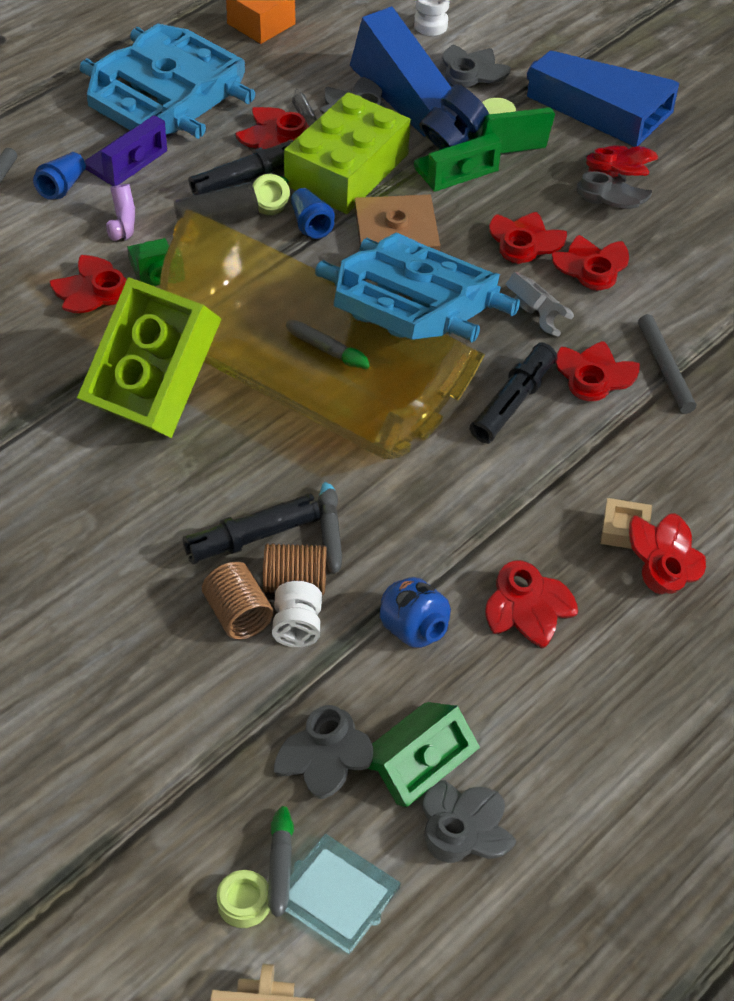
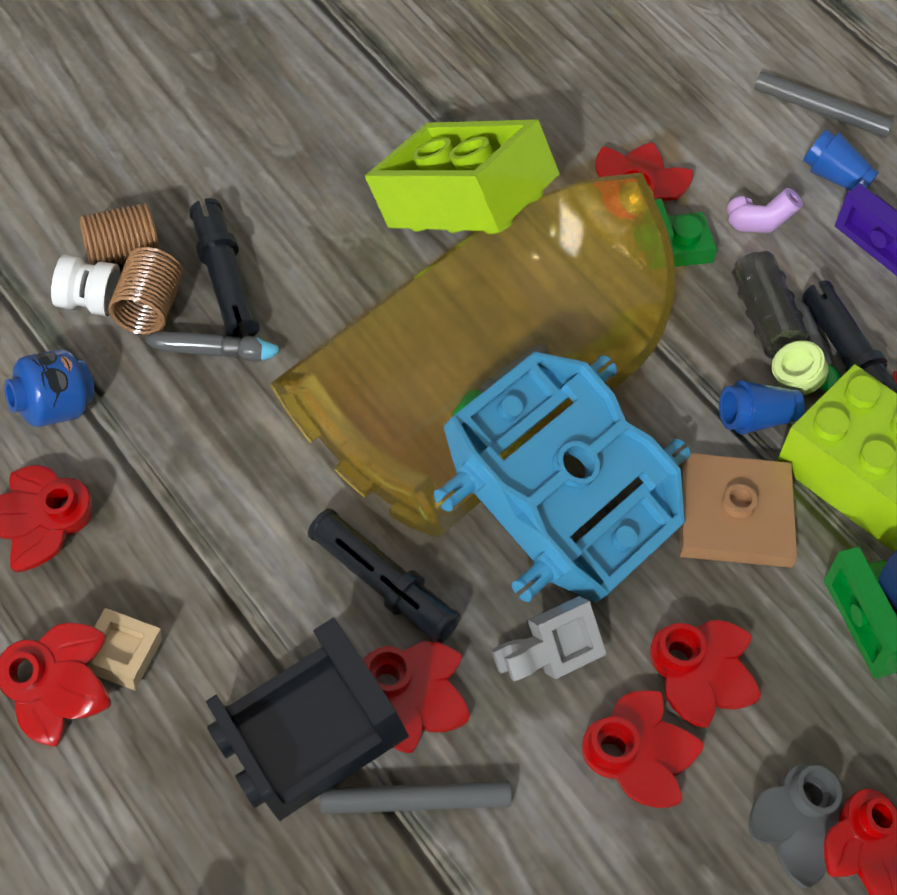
camera: 95 degrees right, 5 degrees up
none -> black panel [206,617,409,821]

